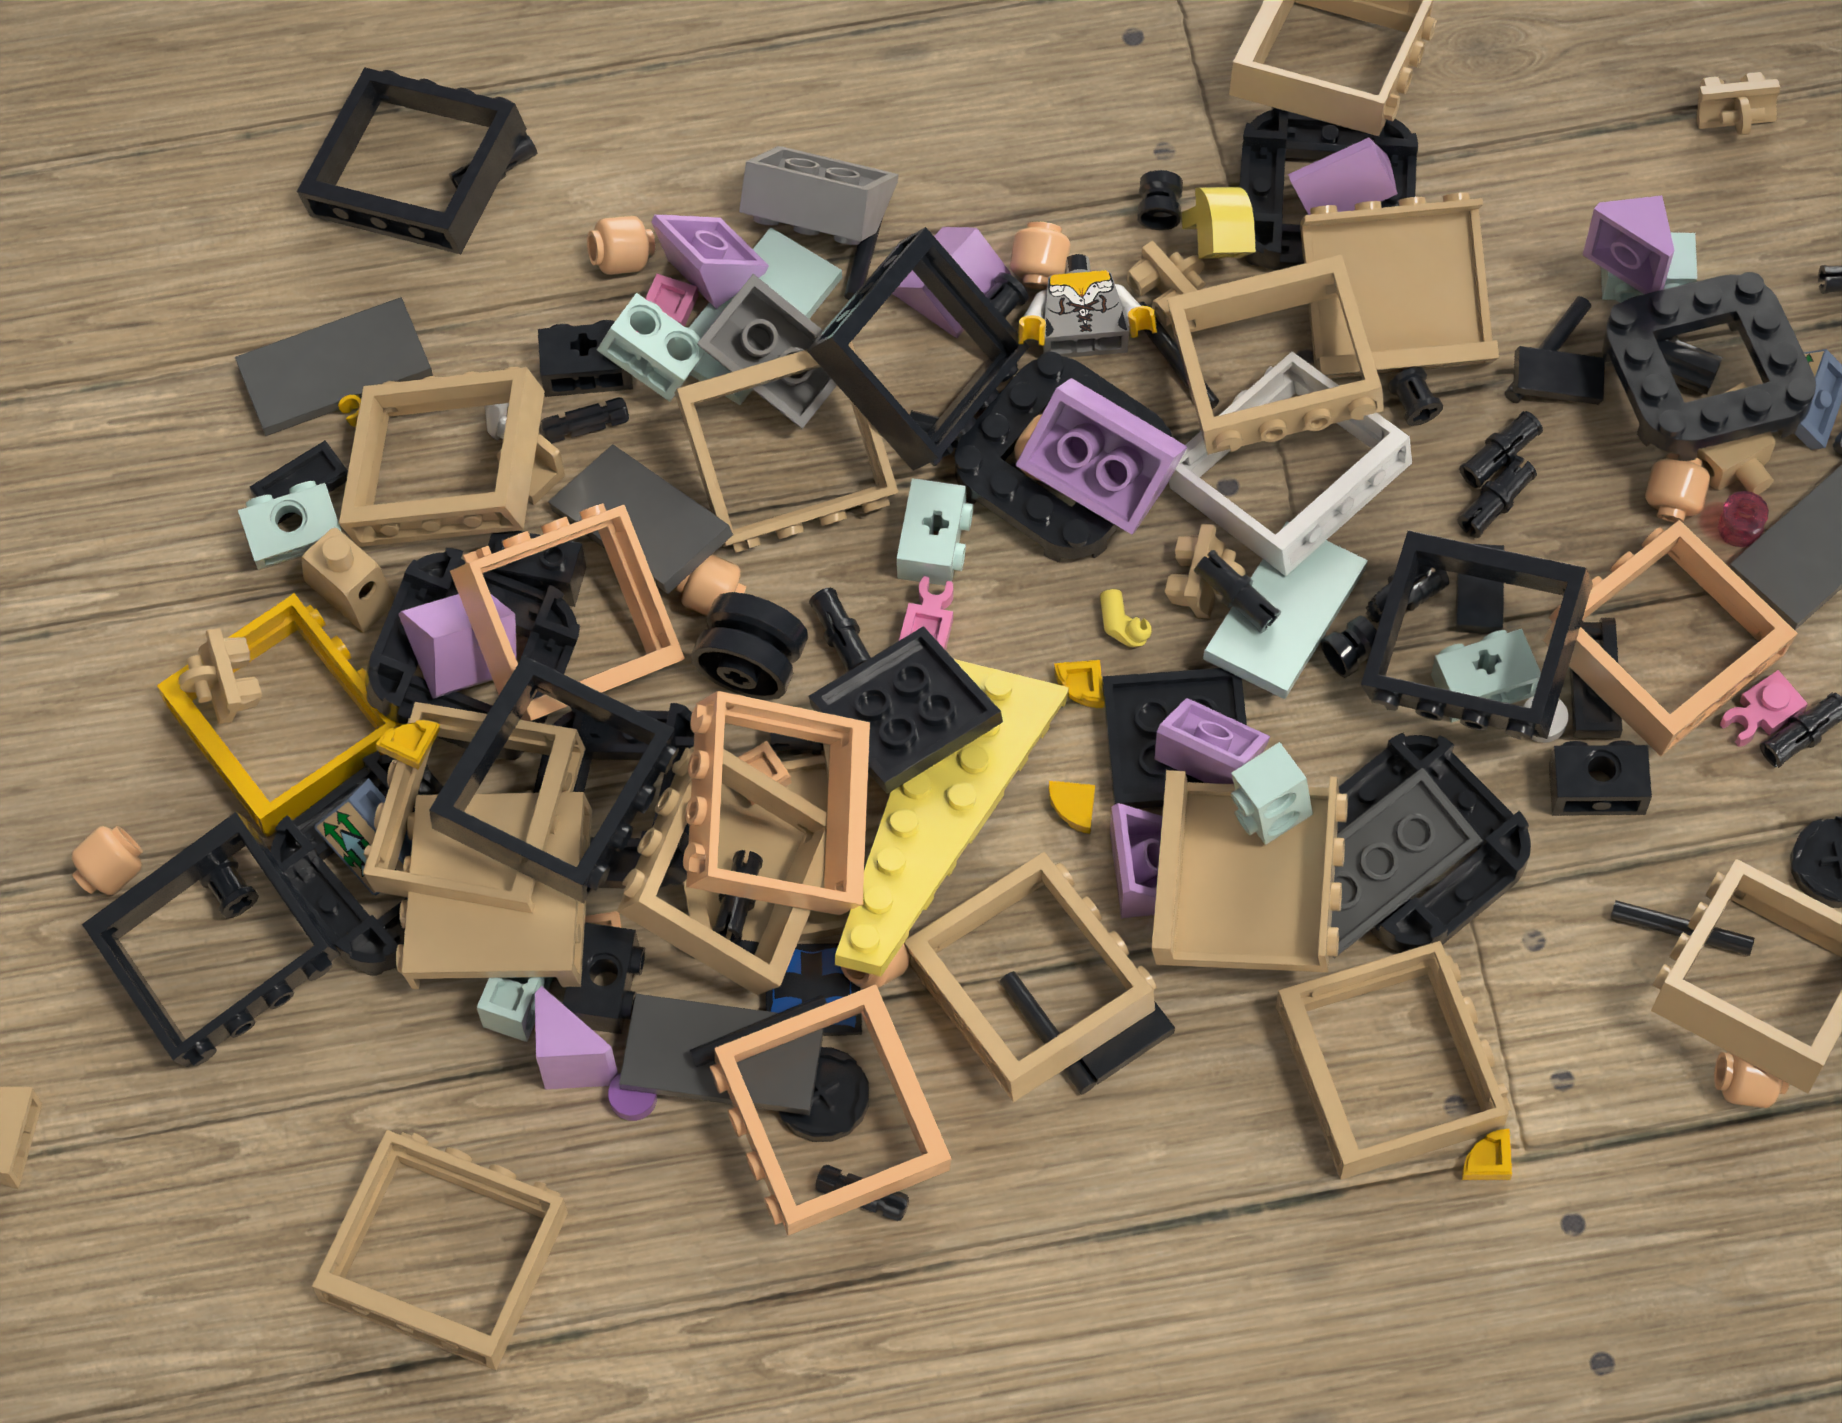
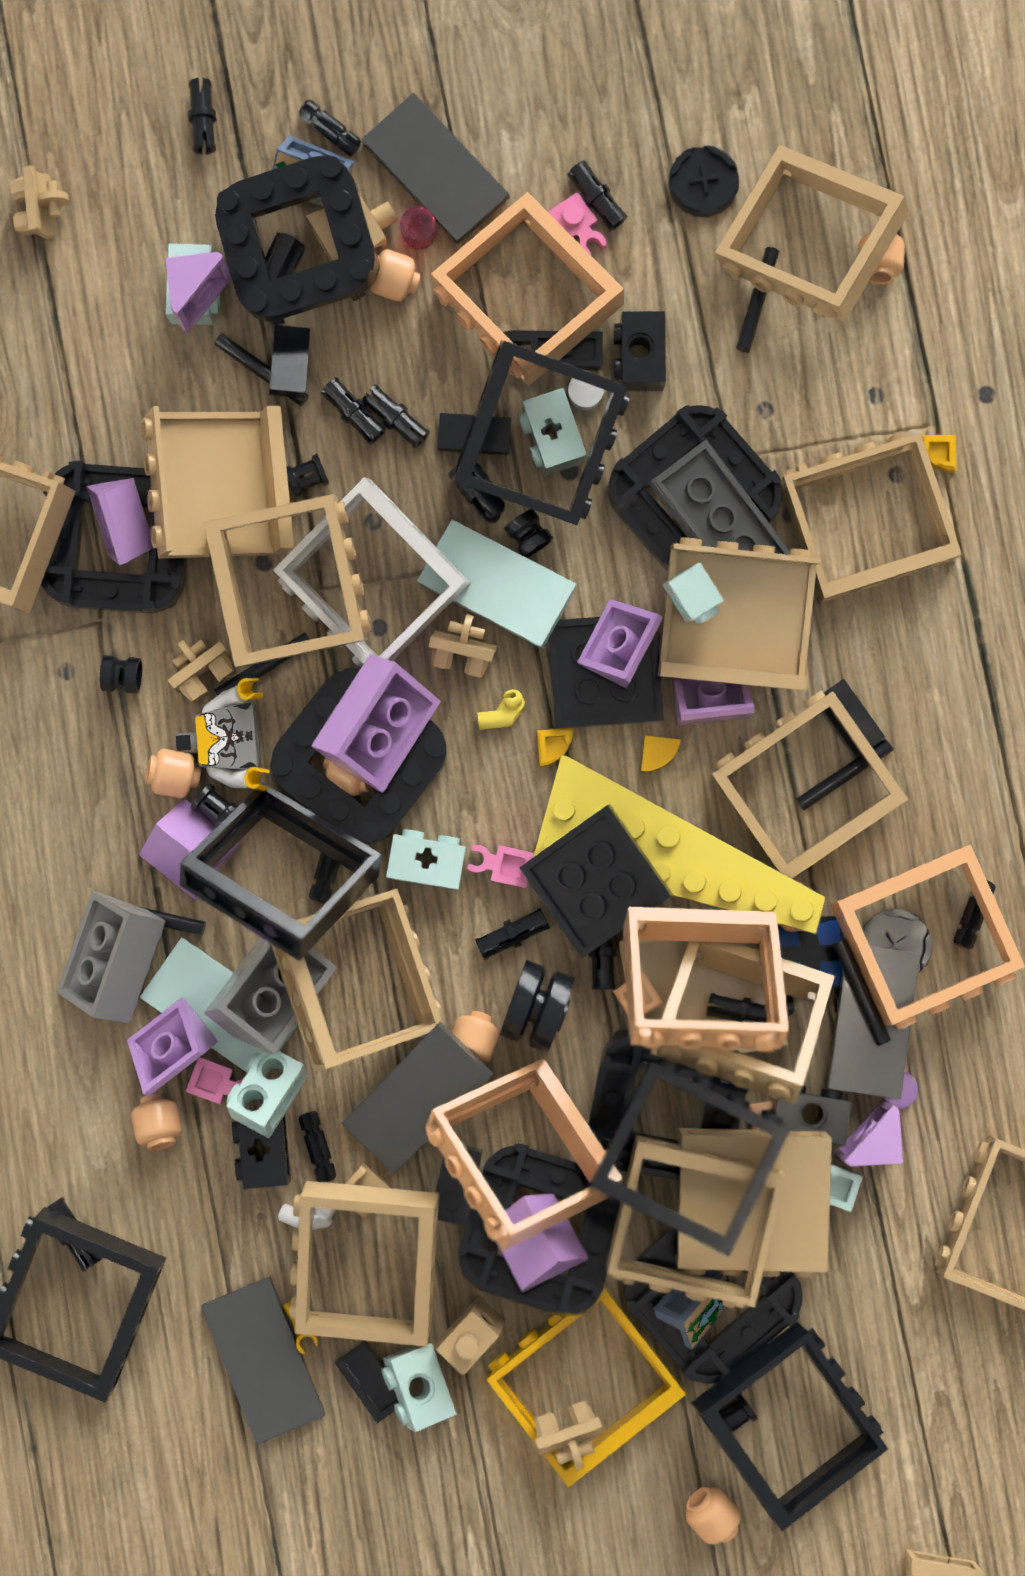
camera: 95 degrees left, 20 degrees up
yellow tile [376,720,440,770] -> none
light yellow brick [1181,187,1256,259] -> none
black pin [1194,550,1281,633] -> none

